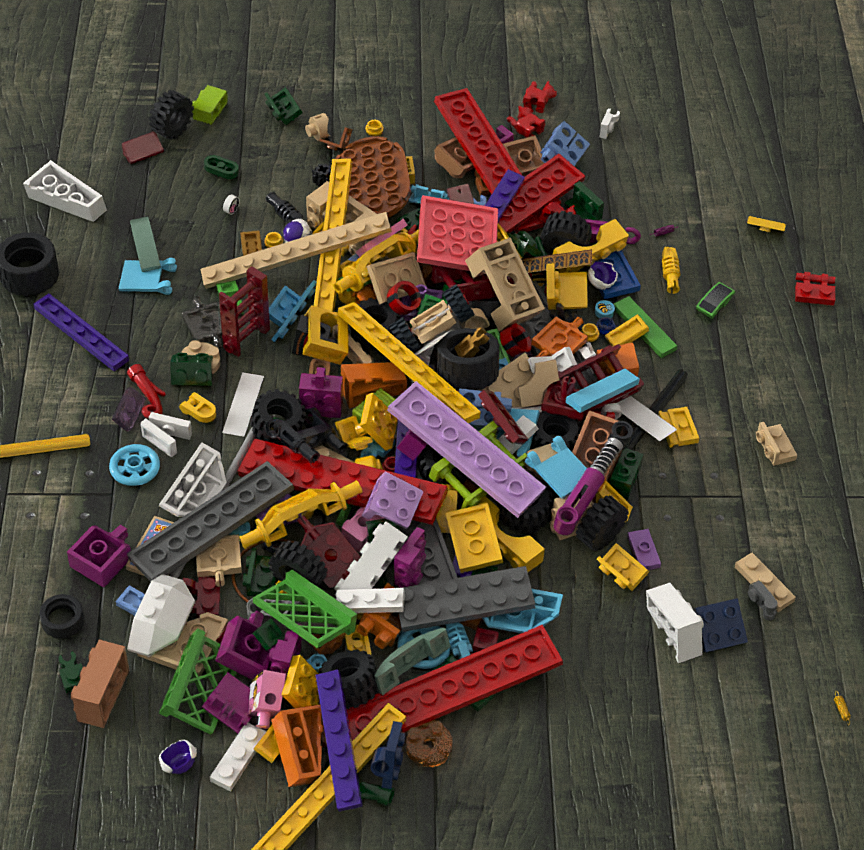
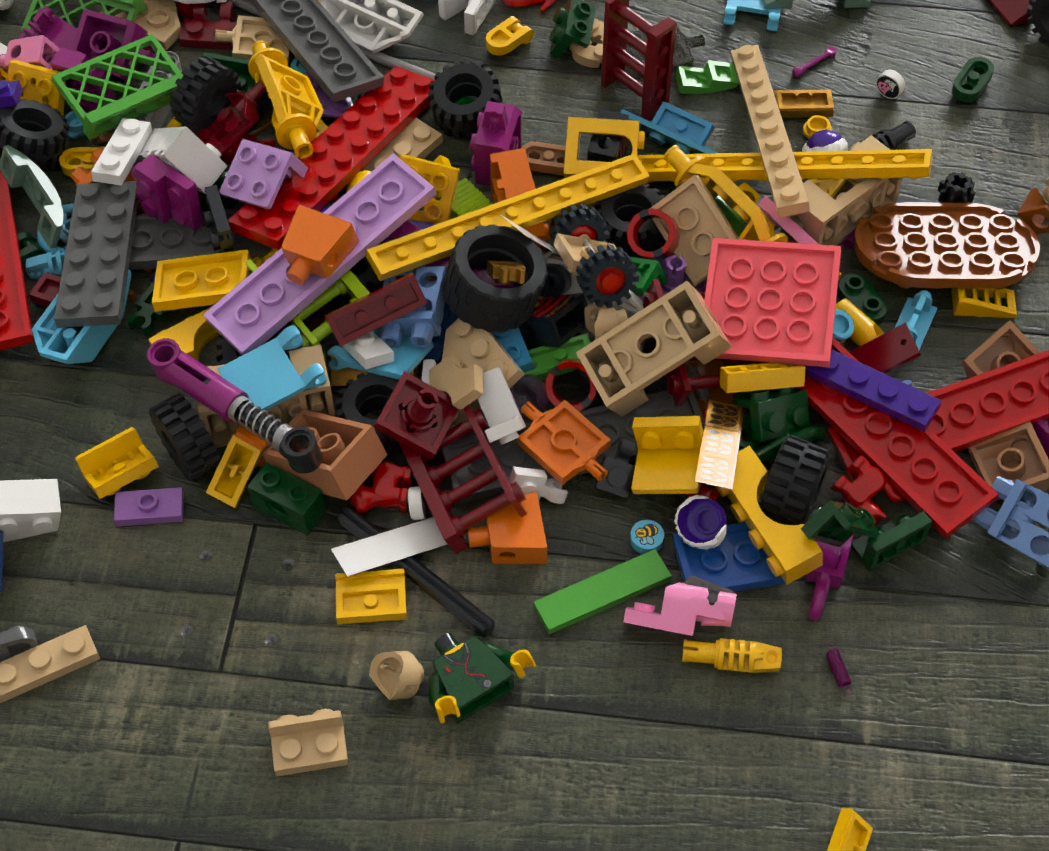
camera: 100 degrees right, 5 degrees up
white sticker [222,372,264,437] -> none
dark green plate [252,618,285,651] -> none
black connector [265,407,348,464] -> none
medium azure tile [566,369,640,413] -> none
yellow plate [581,323,599,342] -> none
clear blue plate [596,317,616,335] -> none
yellow plate [605,314,649,347] -> none
slope [696,282,736,319] -> none
none -> black plate [203,185,234,253]
none -> orange torso [282,205,359,285]
none -> tan piece [369,651,424,700]
none -> dark green torso [429,633,536,724]
none -> bright pink plate [623,575,737,636]
none -> magenta hinge [792,46,837,77]
none -> dark green bracket [801,500,880,547]

